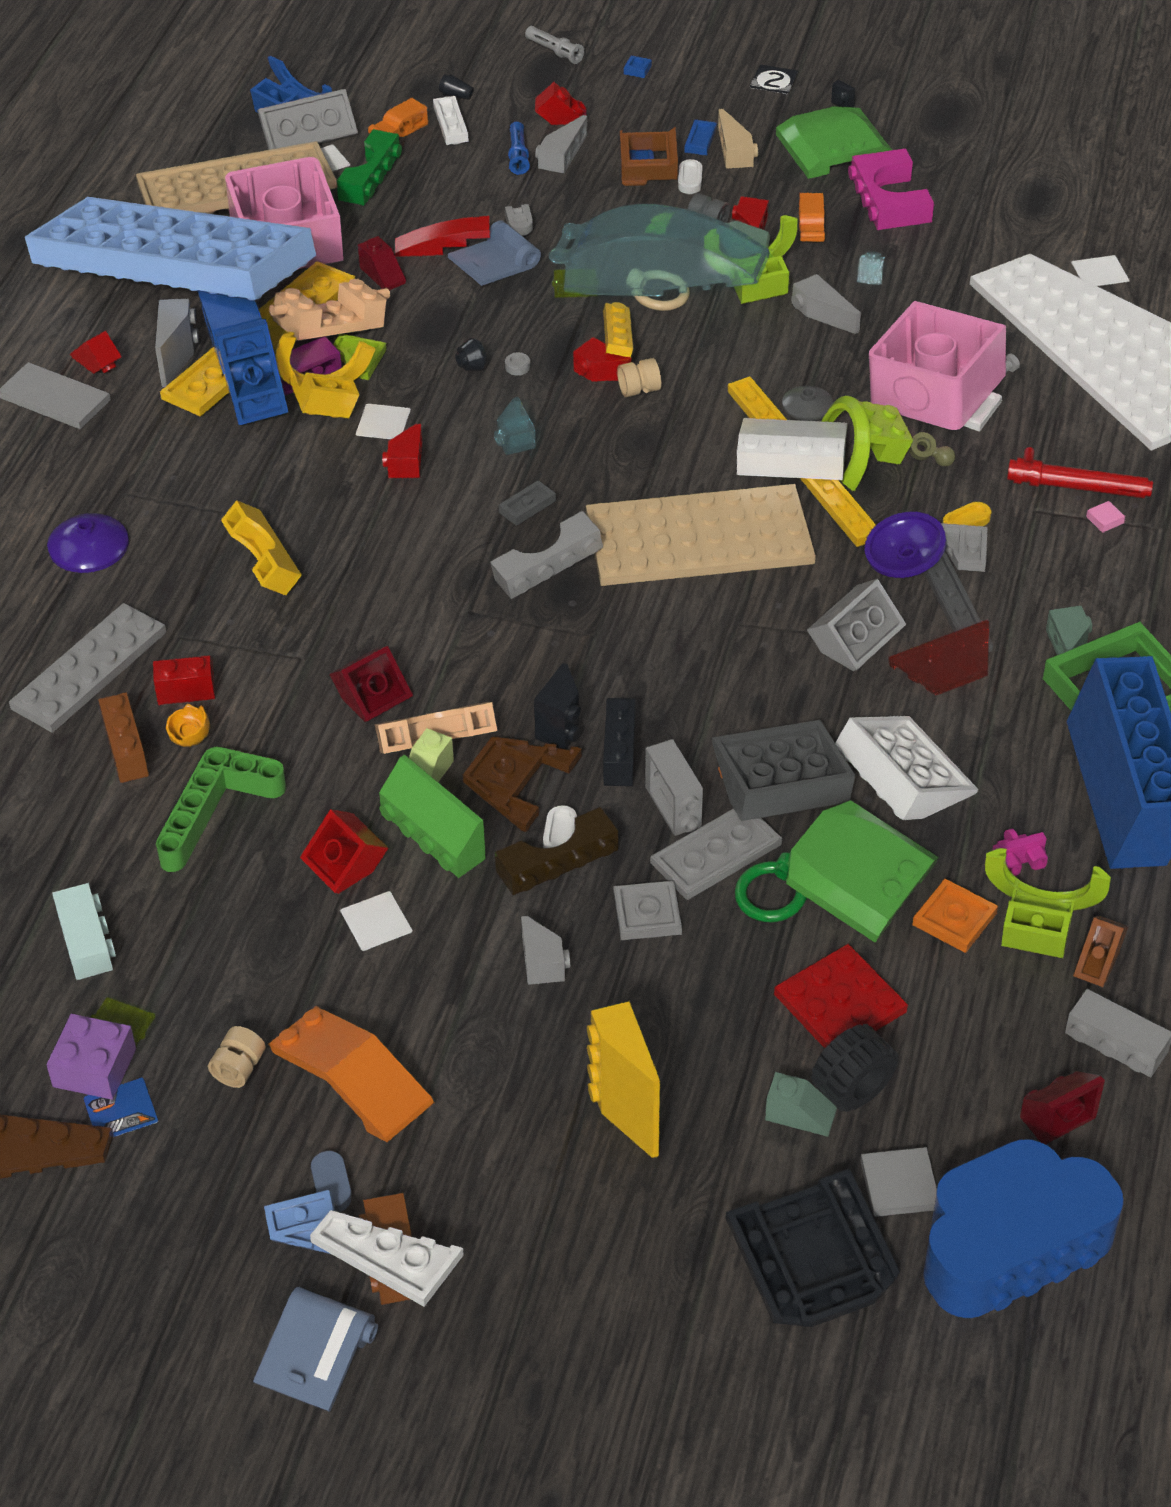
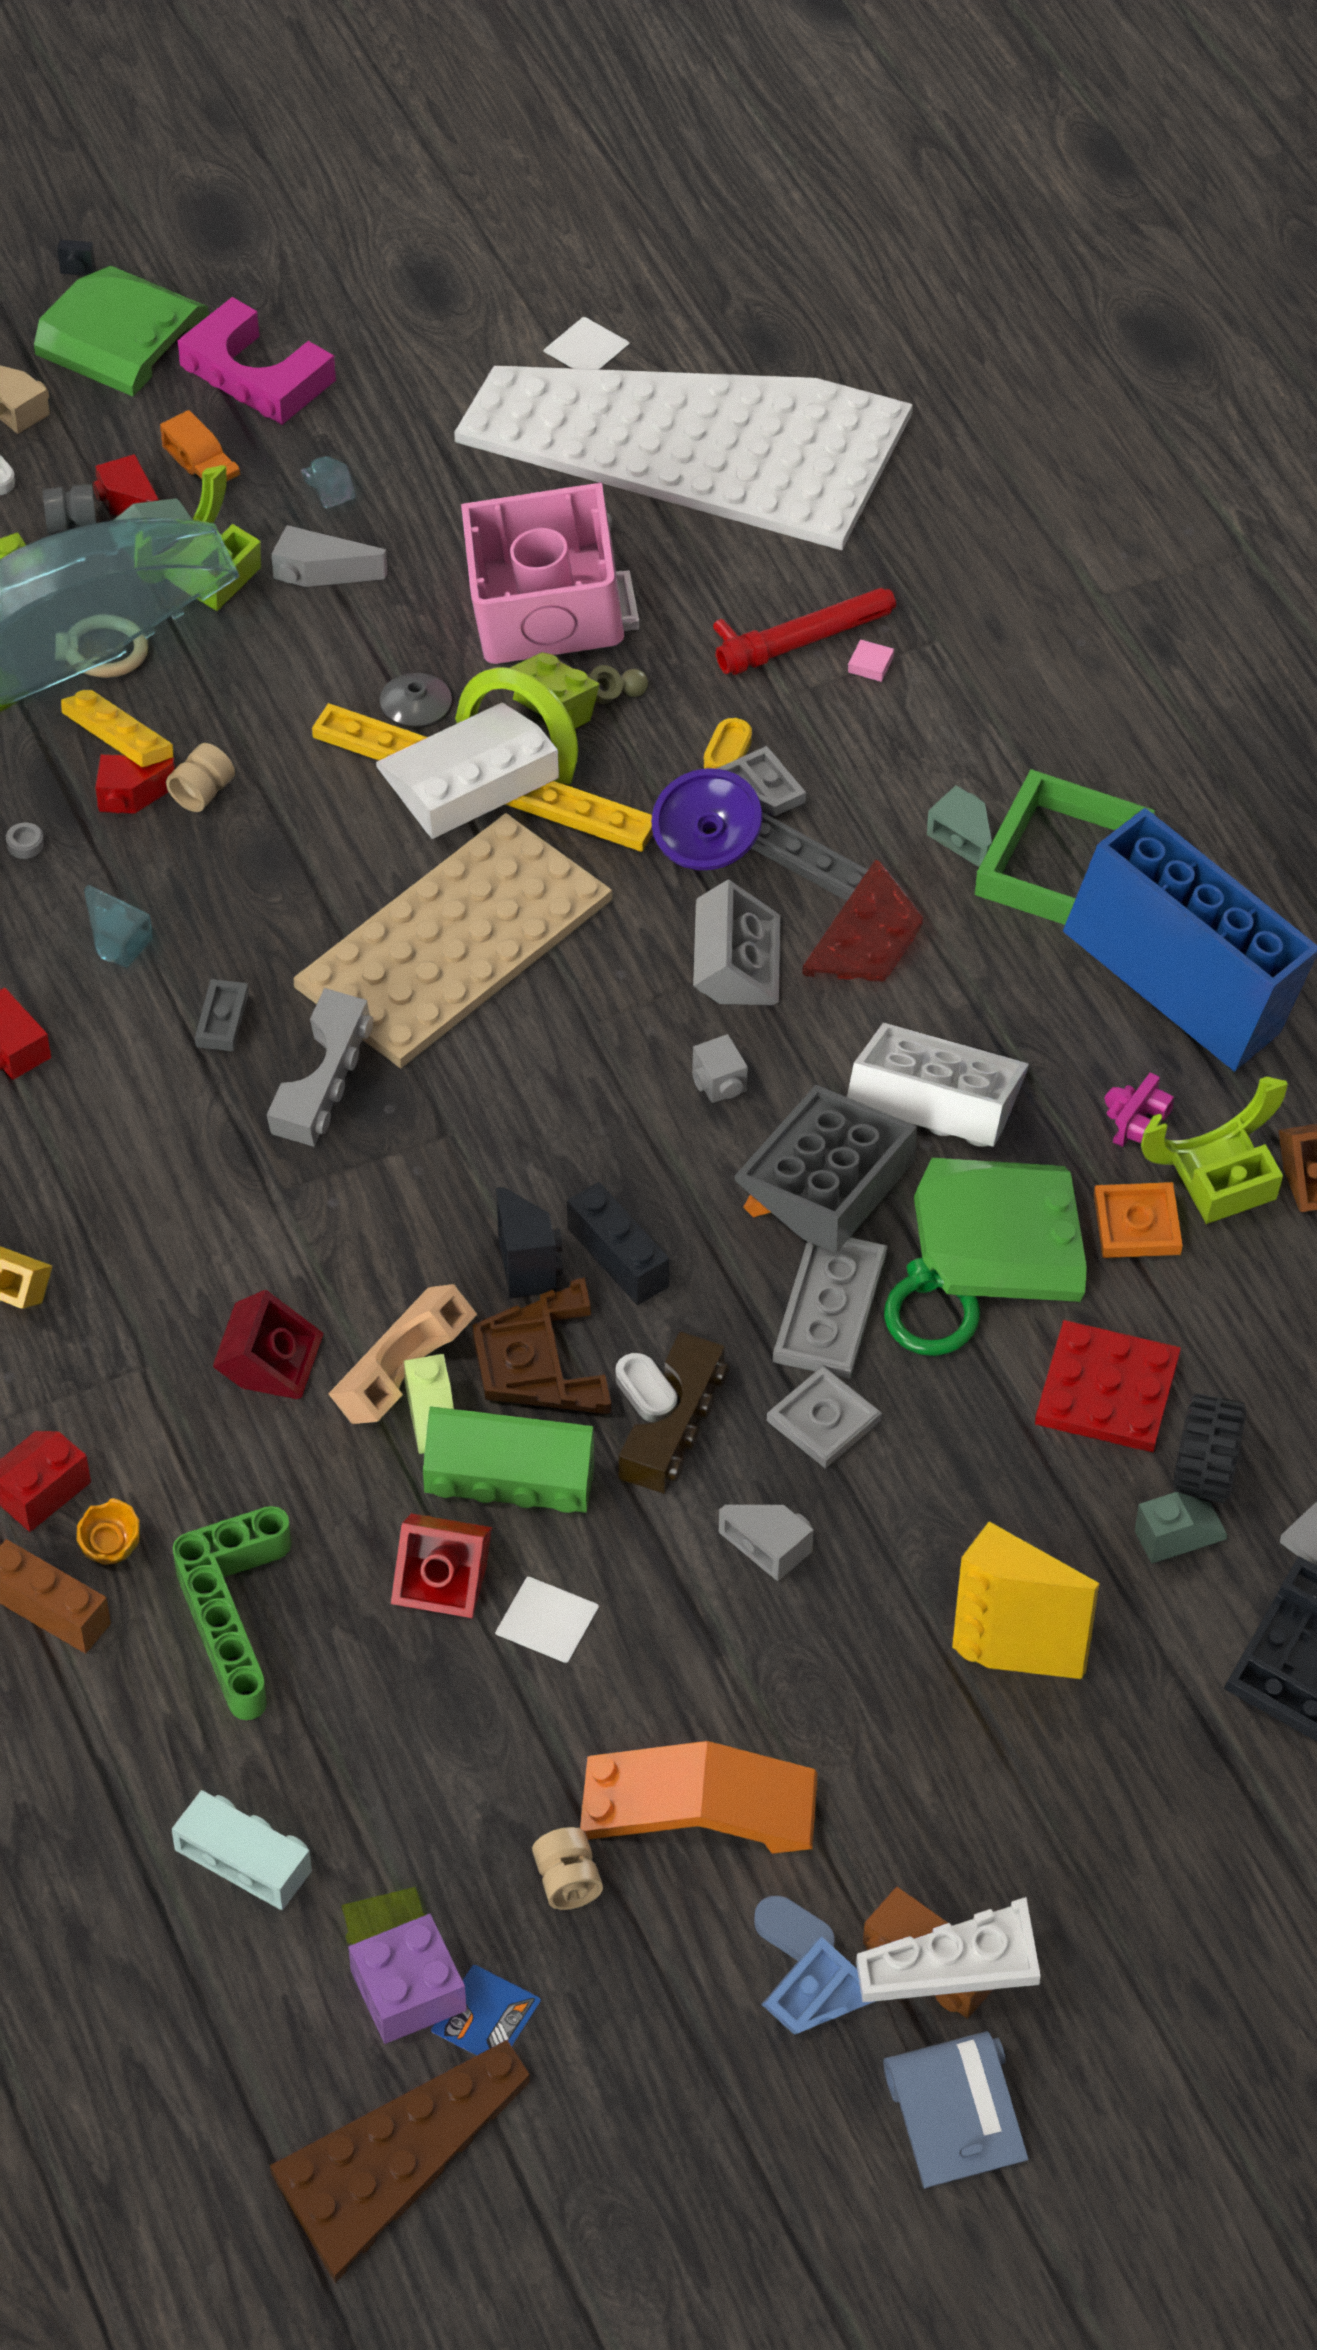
camera: 40 degrees left, 5 degrees up
light grey window [645,739,703,836] -> none
none -> light grey brick [692,1034,748,1103]

